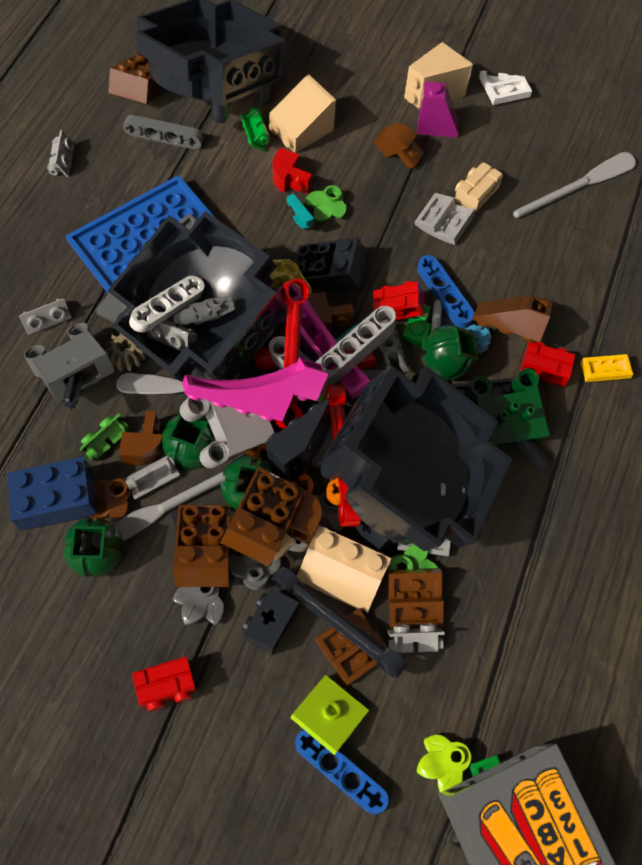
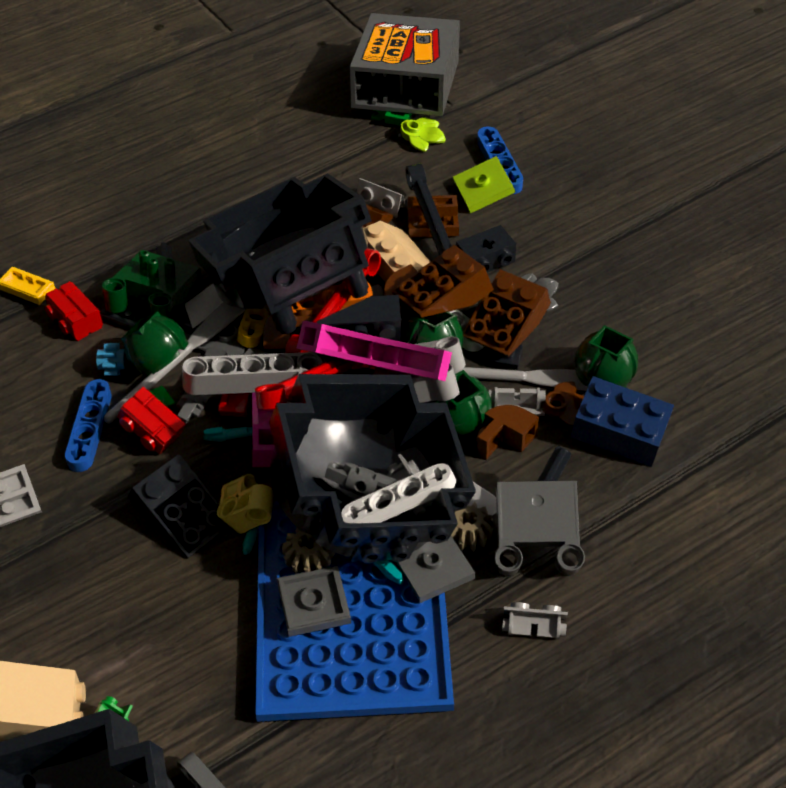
camera: 140 degrees left, 15 degrees down
bright green hinge [79,414,129,461] -> none
red brick [132,656,197,712] -> none
red brick [272,147,312,194] -> none
teal tile [286,194,314,229] -> none
bright green plate [304,185,346,222] -> none
reddish brown brick [307,292,354,335] -> none
reddish brown slope [472,295,553,342] -> none

